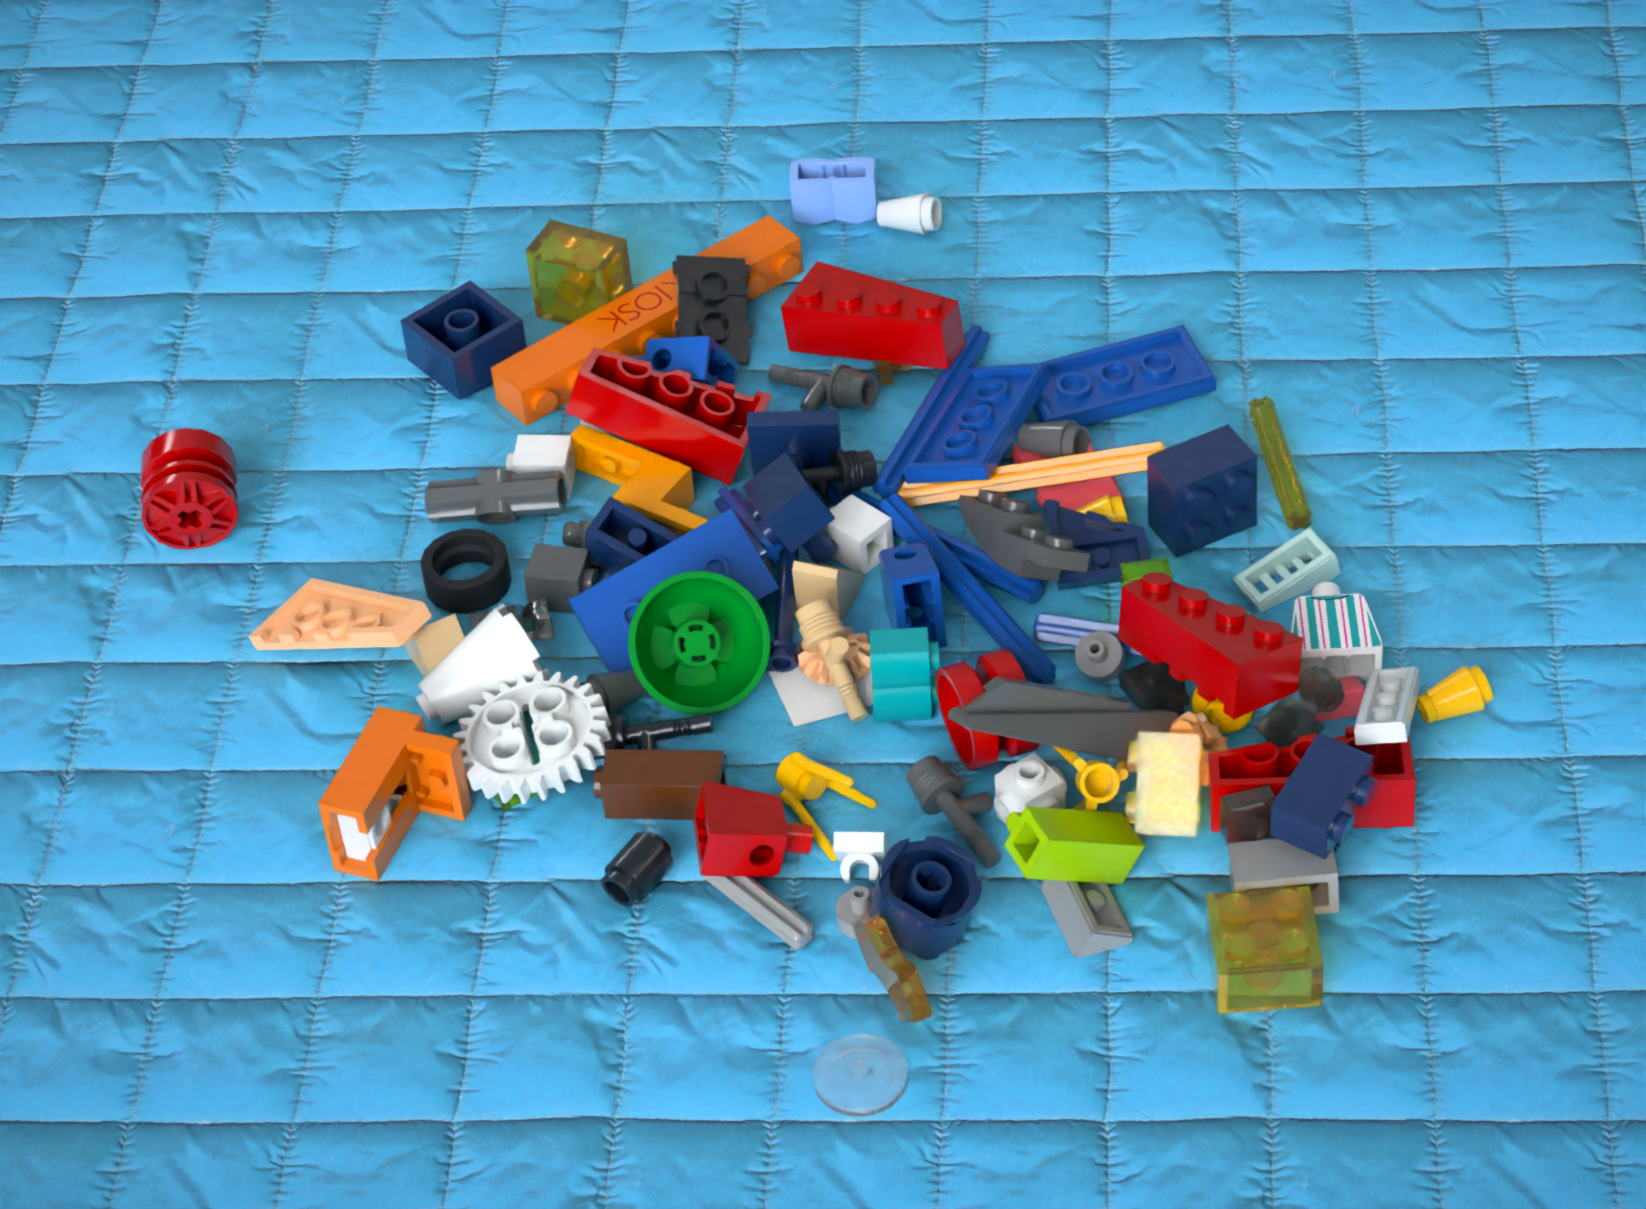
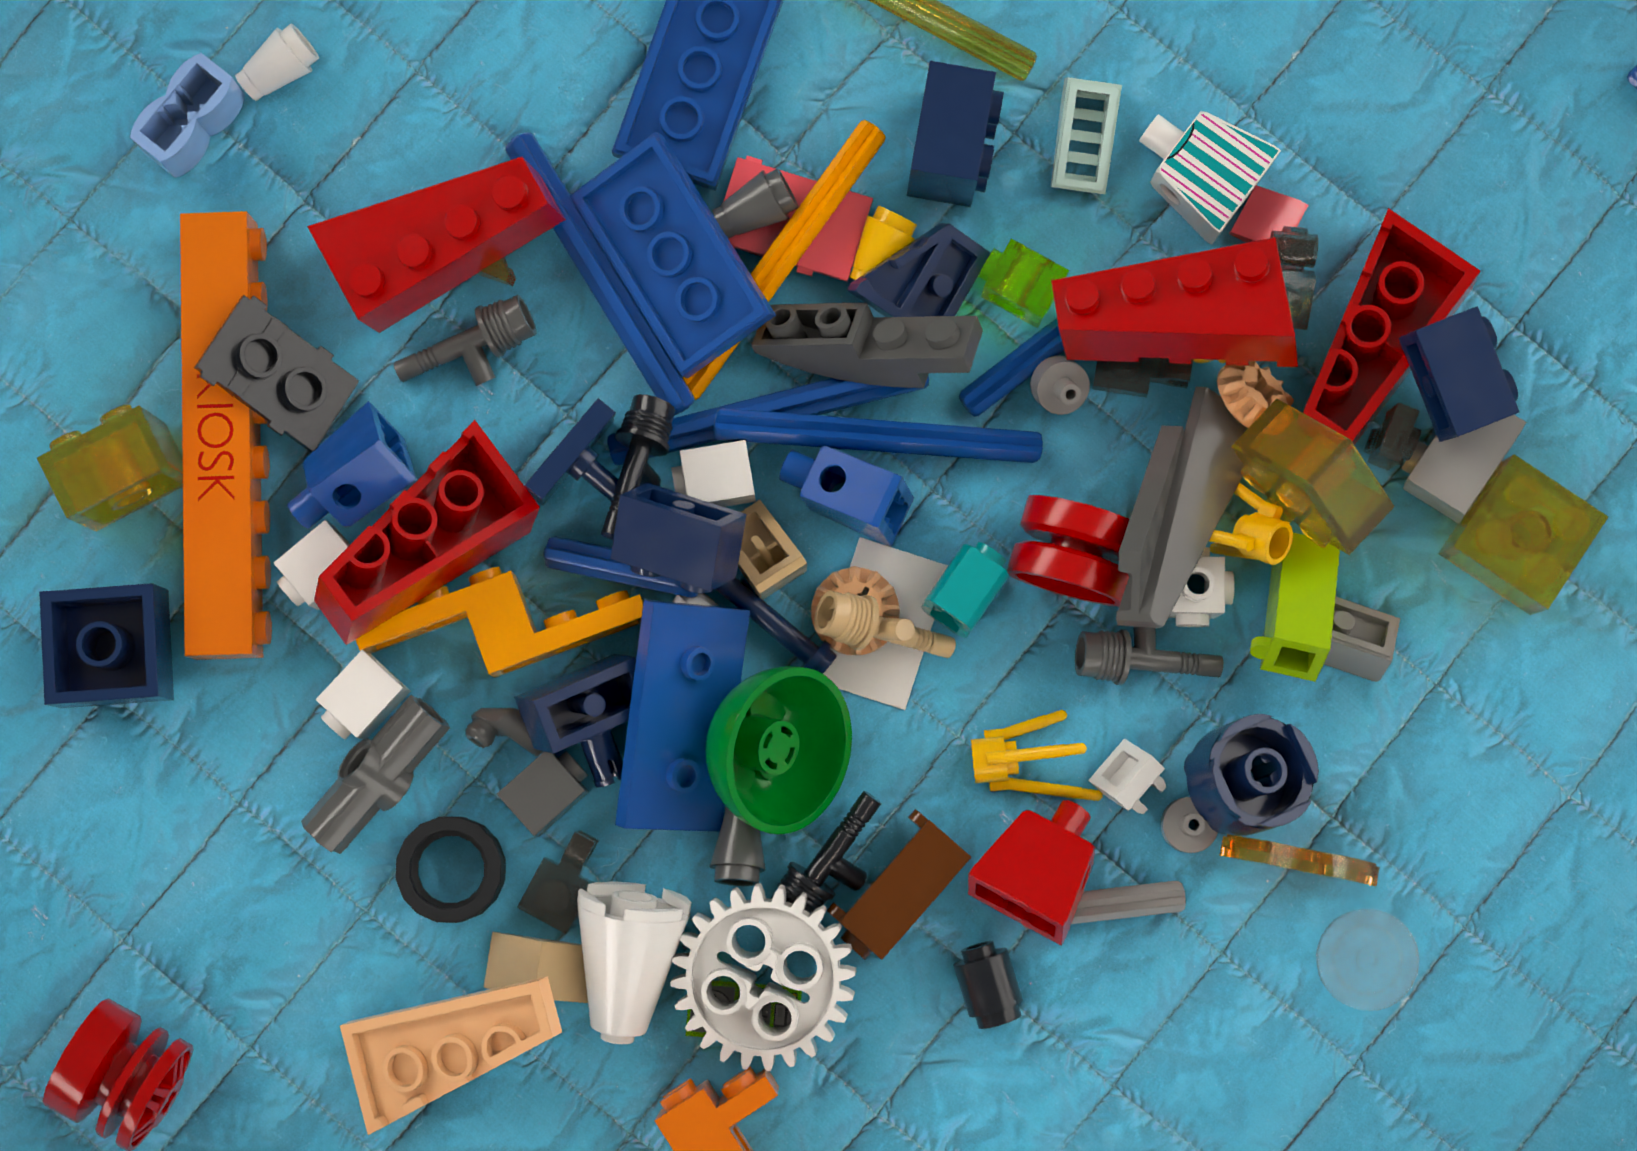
camera: 60 degrees left, 40 degrees up
white tile [1354,666,1421,745] -> none
yellow cone [1416,665,1493,724] -> none

